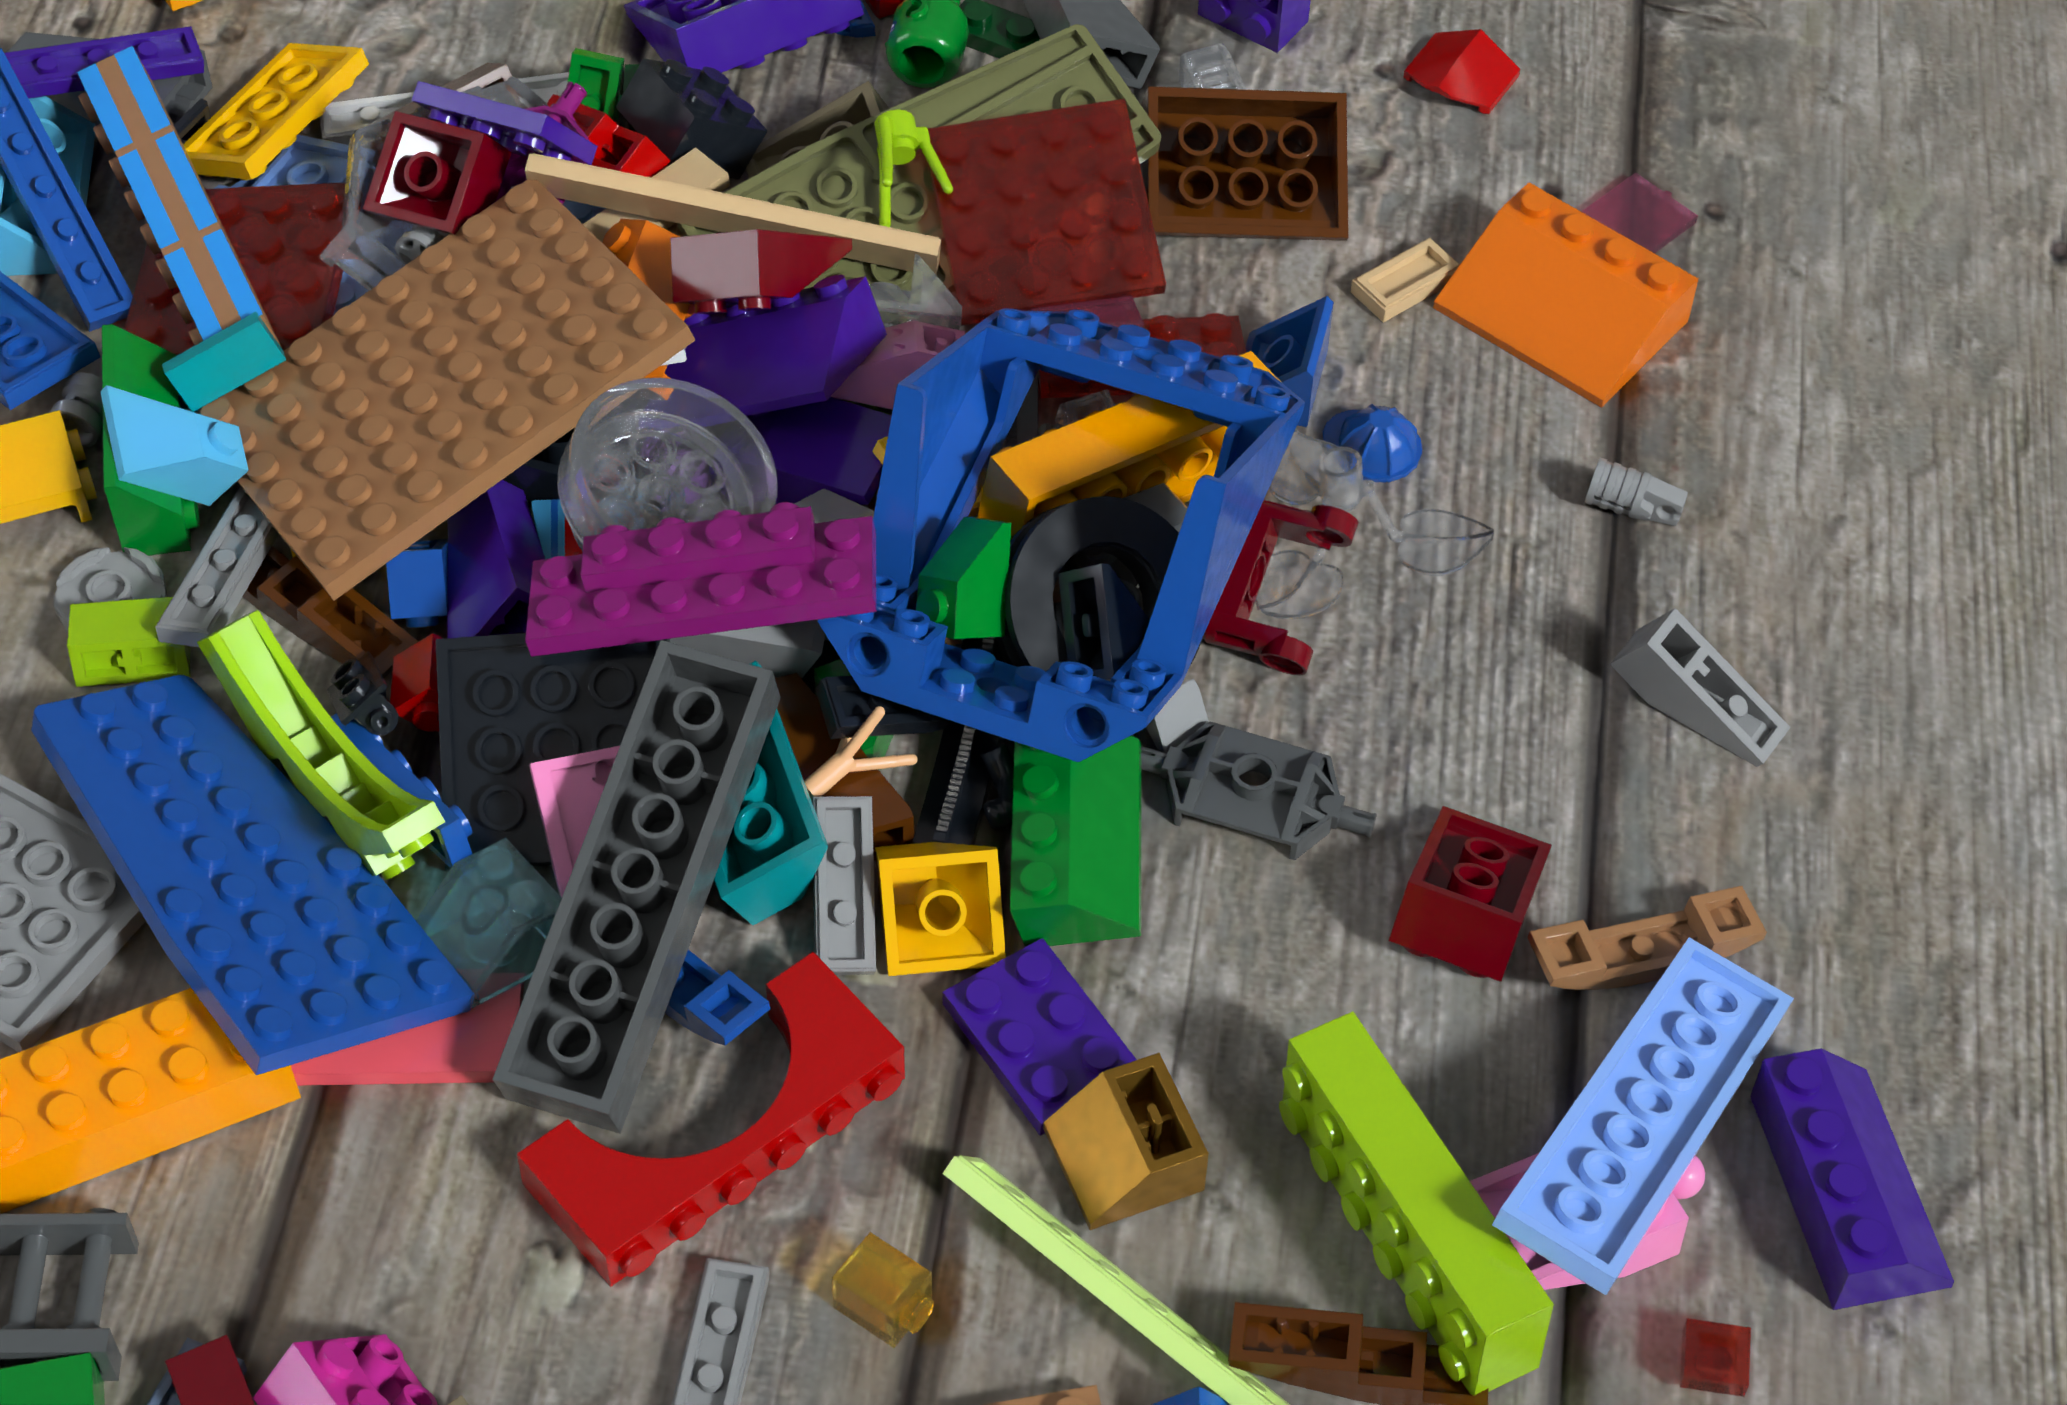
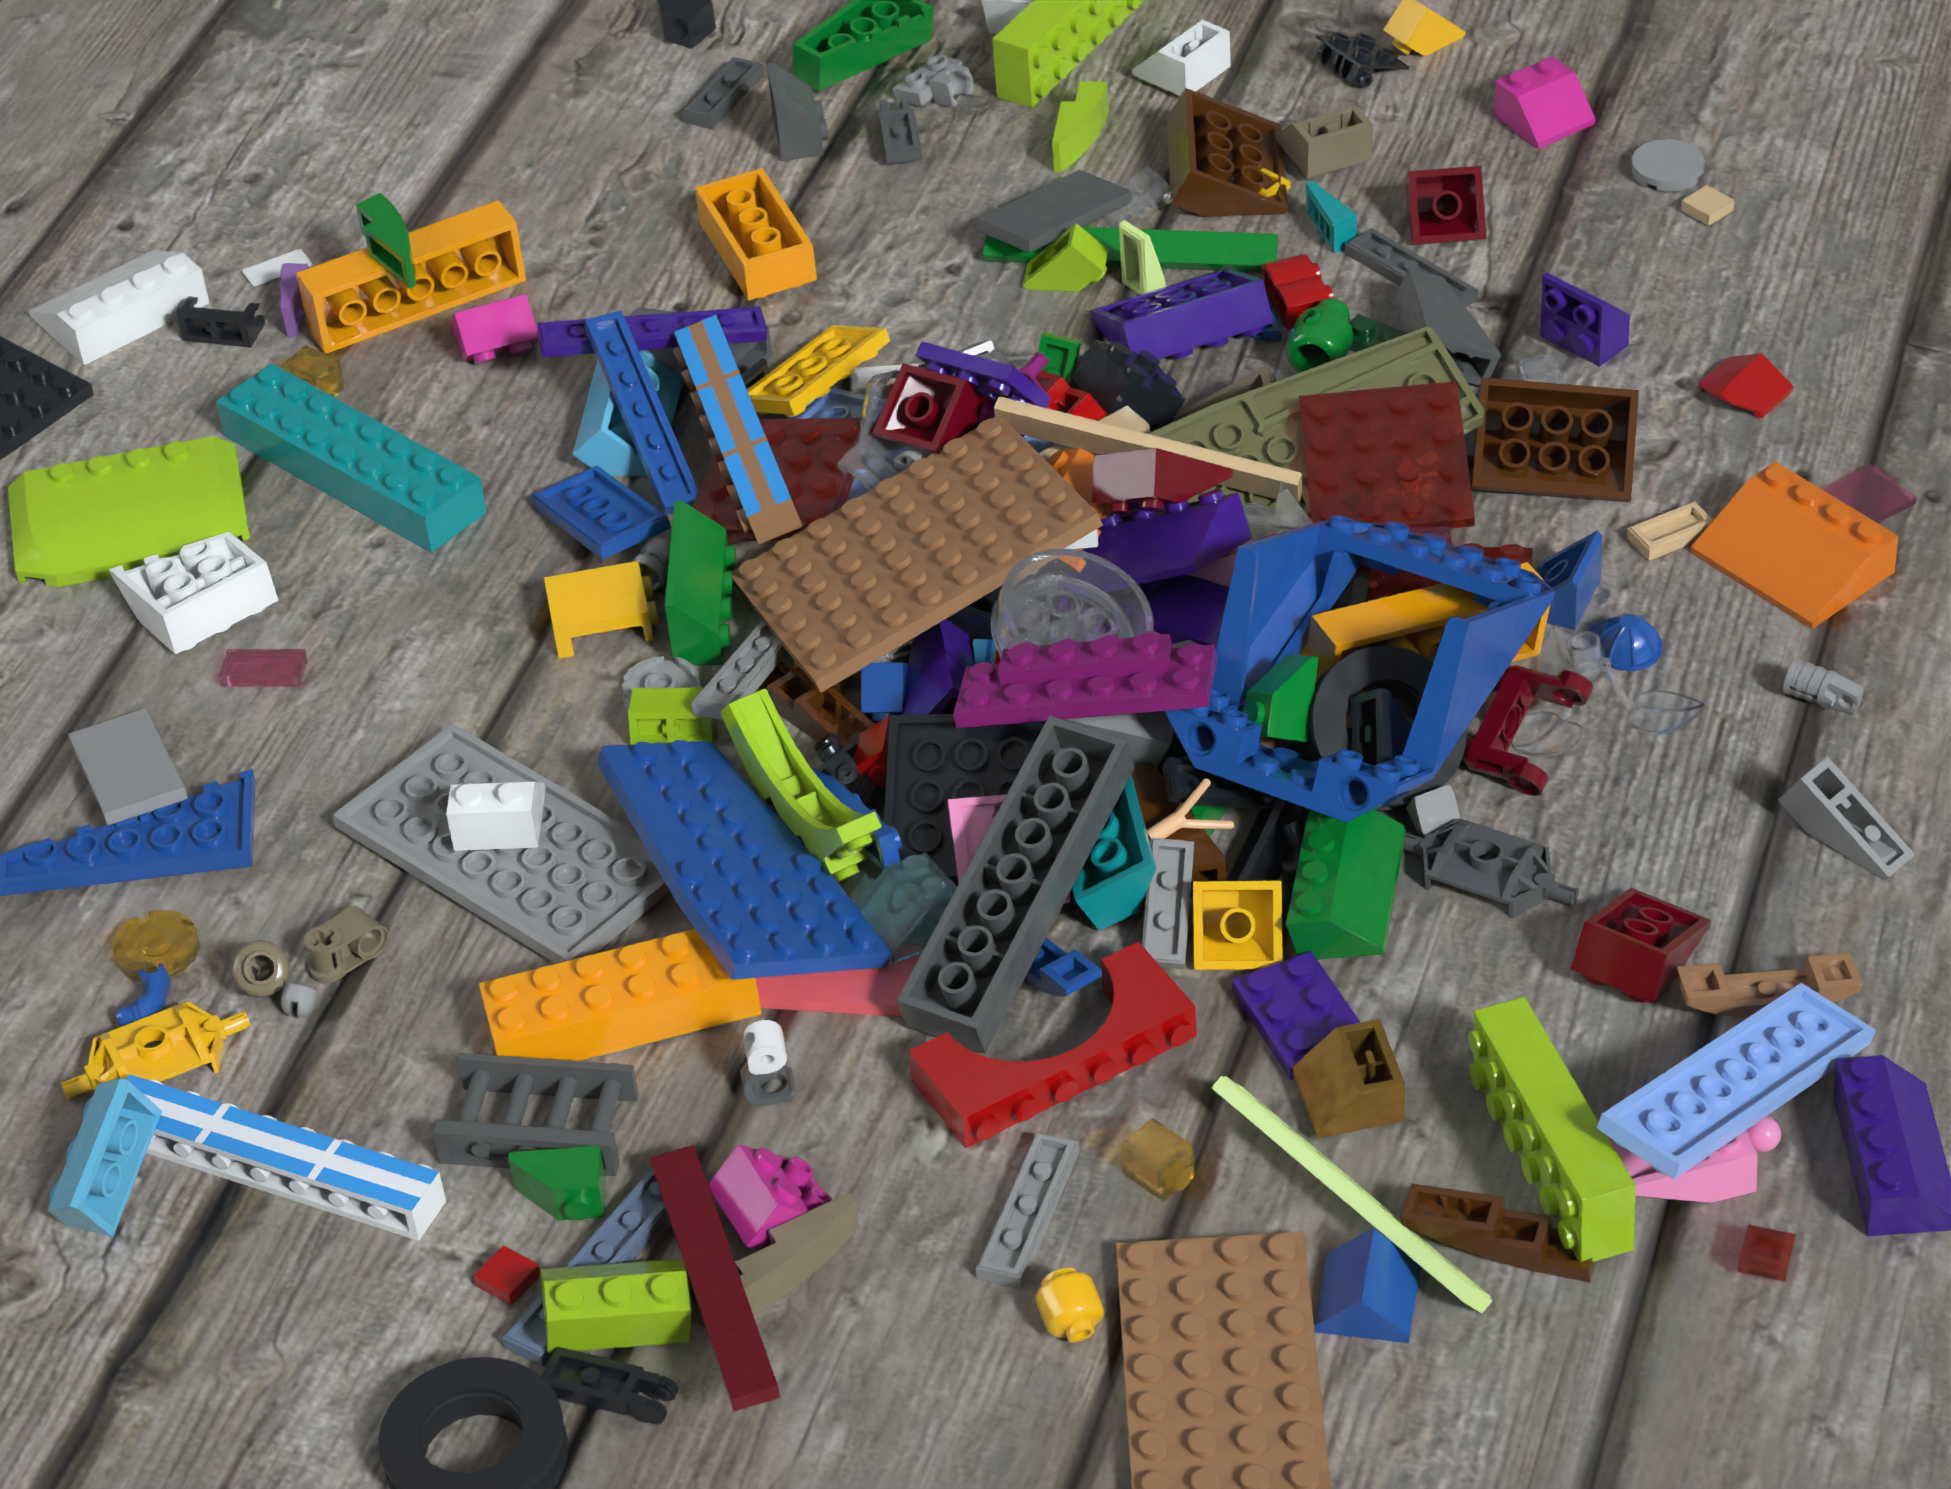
camera: 15 degrees right, 10 degrees down
medium azure slope [100,385,249,506] -> none
teal tile [162,312,286,412] -> none
lime plant [874,109,953,227] -> none
none -> leg [740,1020,795,1106]

